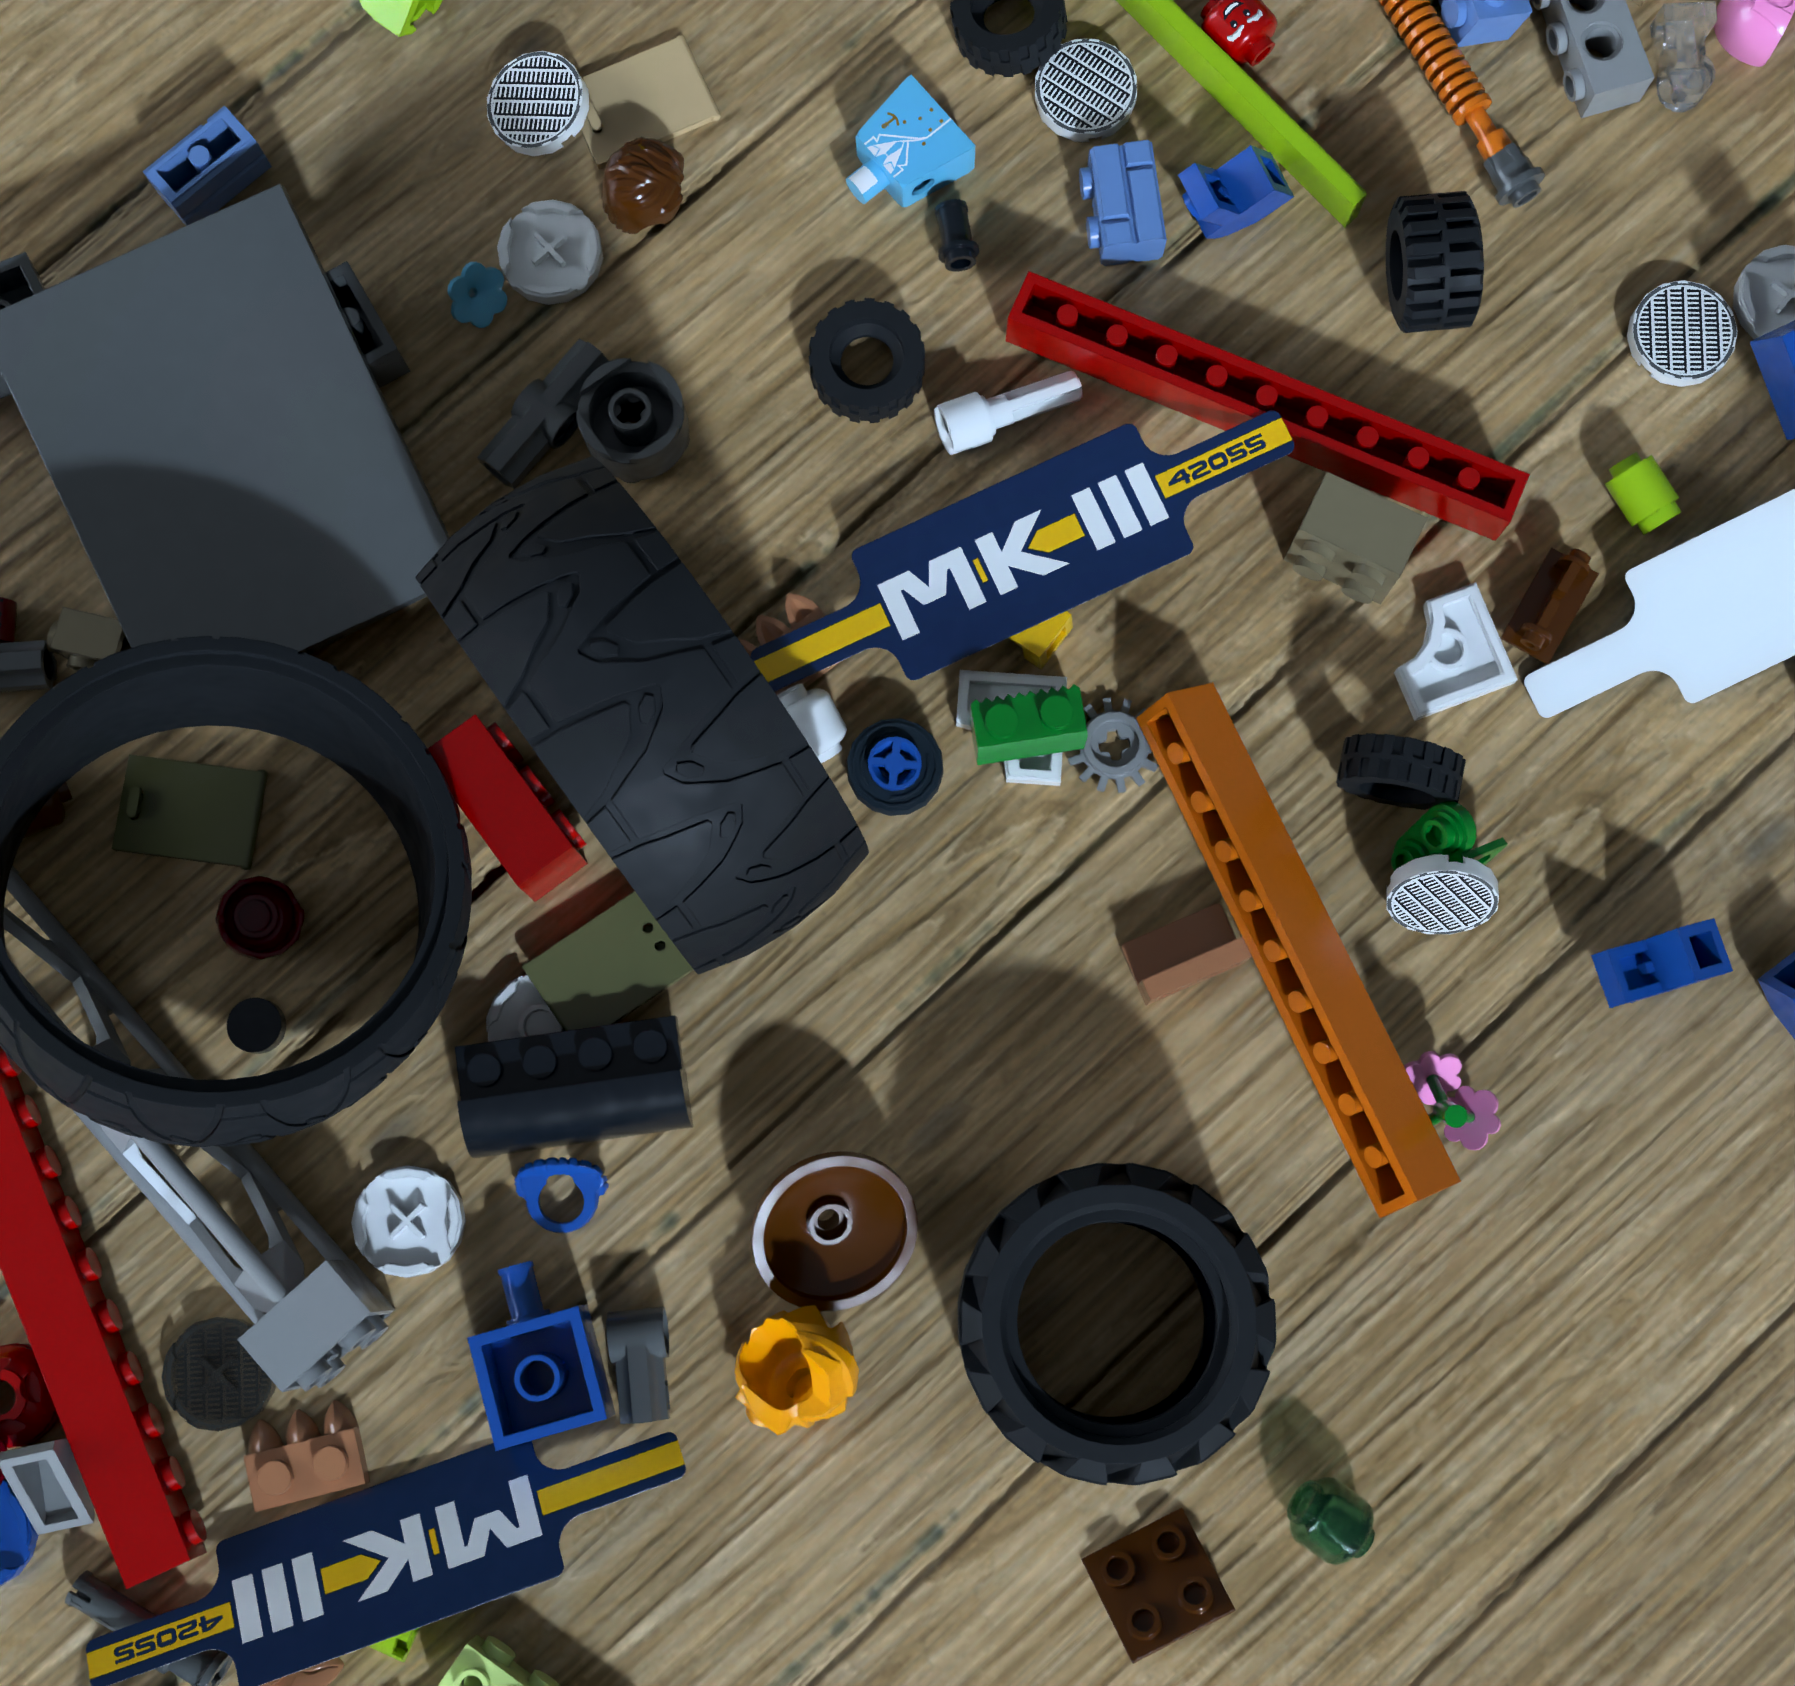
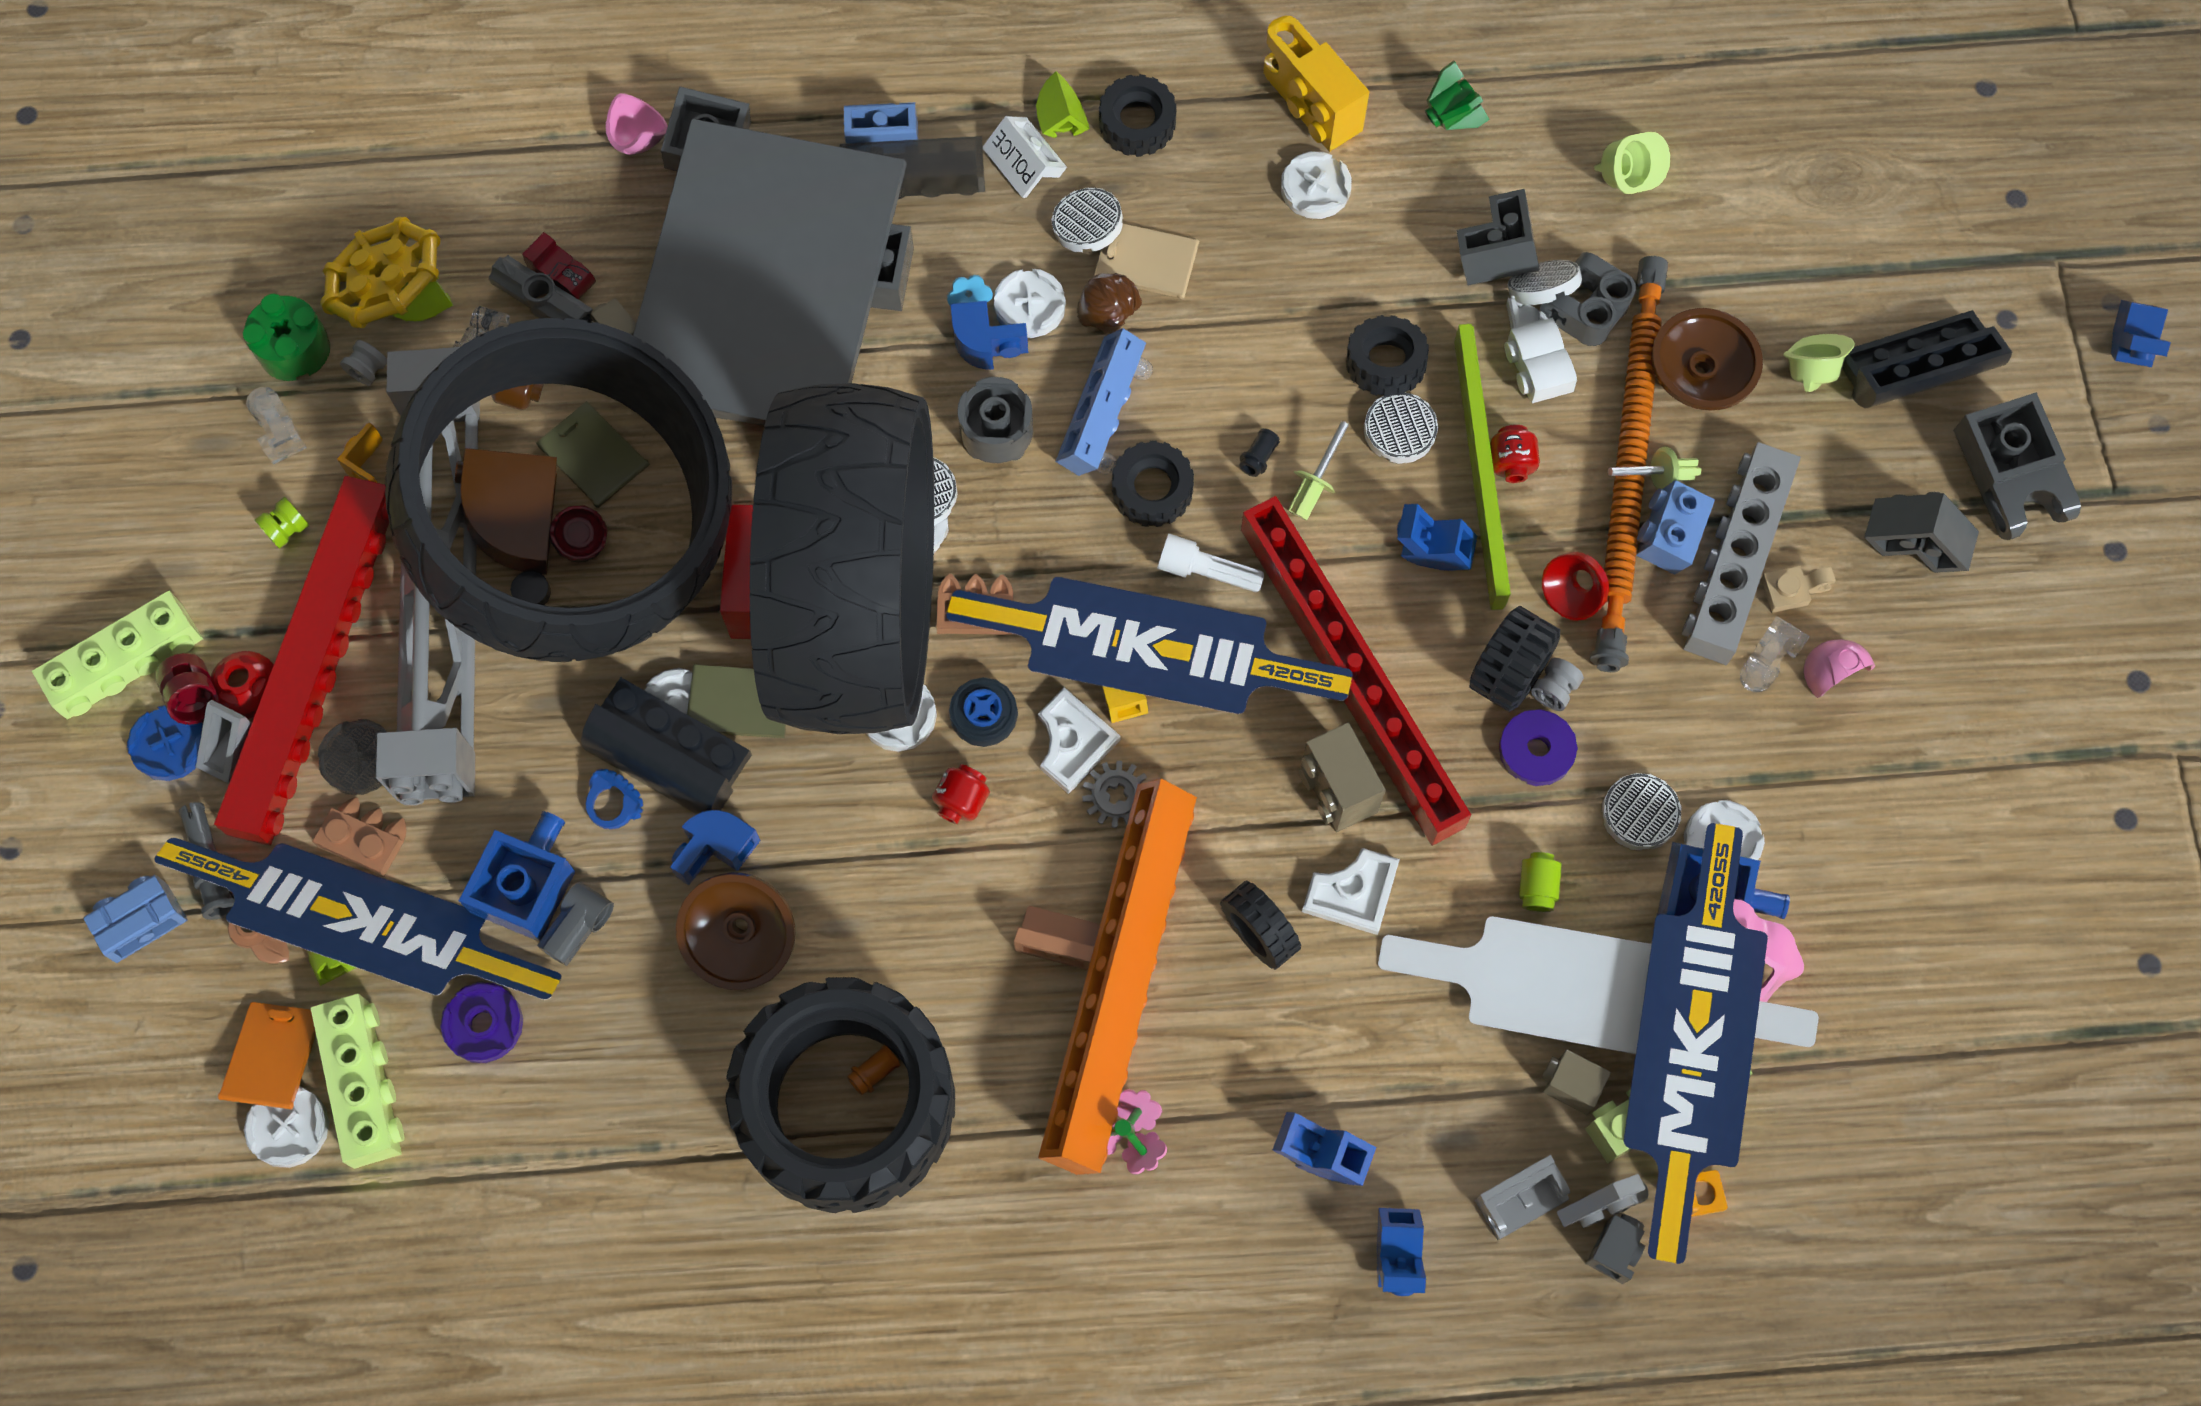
camera: 35 degrees right, 10 degrees down
white tile [351,1165,466,1278] -> none
dark grey piece [477,339,609,490] -> none
light orange hair [735,1305,859,1435] -> none
white head [777,683,847,763] -> none
medium azure torso [845,74,976,207] -> none
green brick [969,684,1088,765] -> none
medium blue brick [1079,140,1167,266] -> none
reddish brown hinge [1081,1508,1236,1664] -> none
clear green head [1287,1477,1375,1565] -> none
white tile [1386,854,1499,935] -> none
green bracket [1391,801,1508,871] -> none
reddish brown hinge [1500,548,1599,665] -> none
none -> dark purple tile [440,982,523,1063]
none -> reddish brown brick [455,448,557,575]
none -> blue brick [670,810,761,886]
none -> clear smoke brick [840,136,986,199]
none -> orange pin [847,1045,900,1095]
none -> red head [932,764,990,825]
none -> blue brick [950,301,1028,370]
none -> white panel [982,116,1067,198]
none -> medium blue piece [1055,328,1153,476]
none -> yellowish green piece [1288,421,1349,520]
none -> dark purple tile [1498,709,1578,786]
none -> light grey wheel [1531,658,1584,711]
none -> red piece [1542,551,1609,621]

